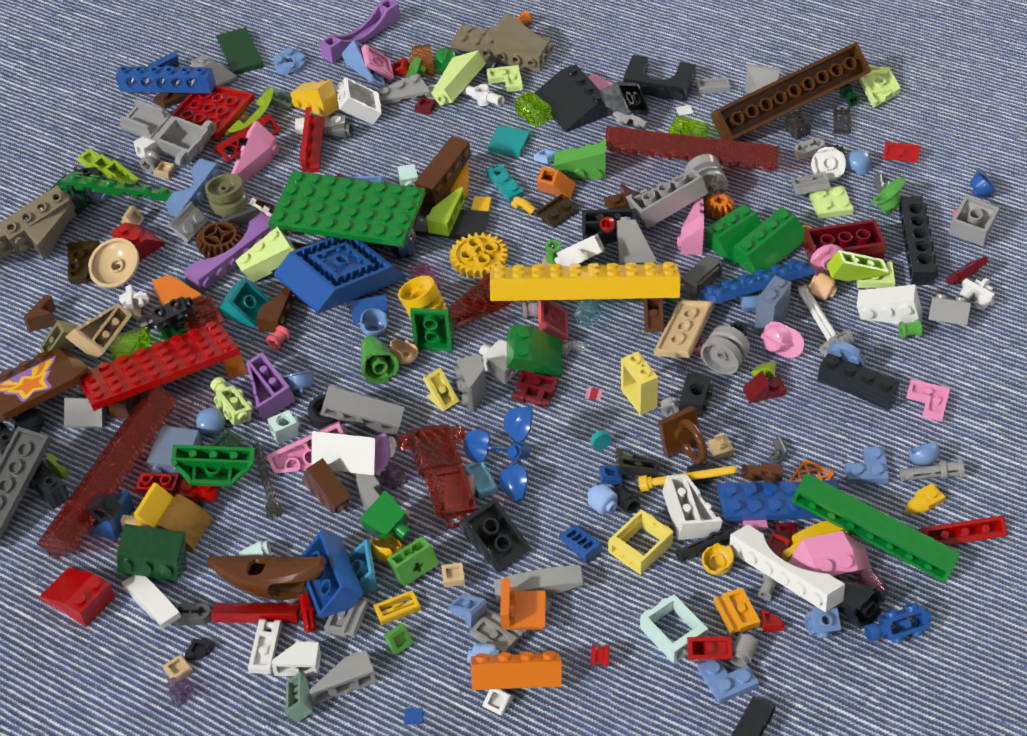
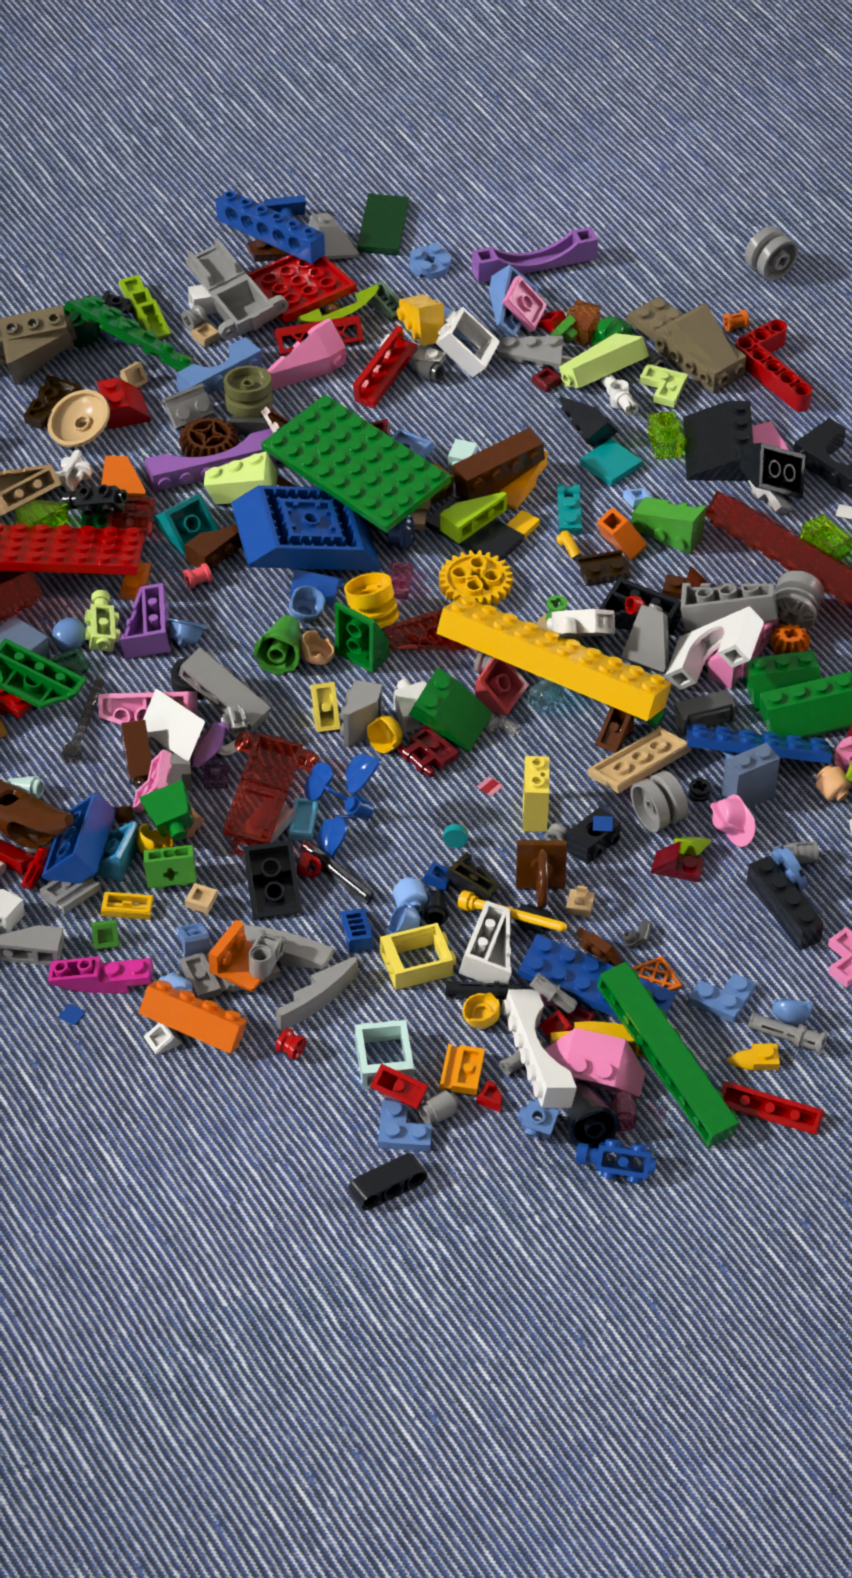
camera: 25 degrees right, 0 degrees up
light aqua brick [267,410,300,444] -> none
white axle [798,285,836,341] -> none
none -> dark pink slope [48,956,154,994]
none -> reddish brown hinge [114,806,133,823]
none -> bright pink plate [133,749,172,814]
none -> light grey gear [220,705,252,734]
none -> light grey piece [249,930,286,979]
none -> light grey slope [276,956,358,1032]
none -> red tile [296,851,322,878]
none -> black axle [300,840,374,904]
none -> yellow hair [367,715,403,754]
none -> medium blue hair [386,902,420,935]
none -> light grey axle [529,972,578,1013]
none -> black slope [558,396,618,447]
none -> blue sticker [593,816,613,832]
none -> white arch [665,606,764,690]
none -> red beam [735,319,812,412]

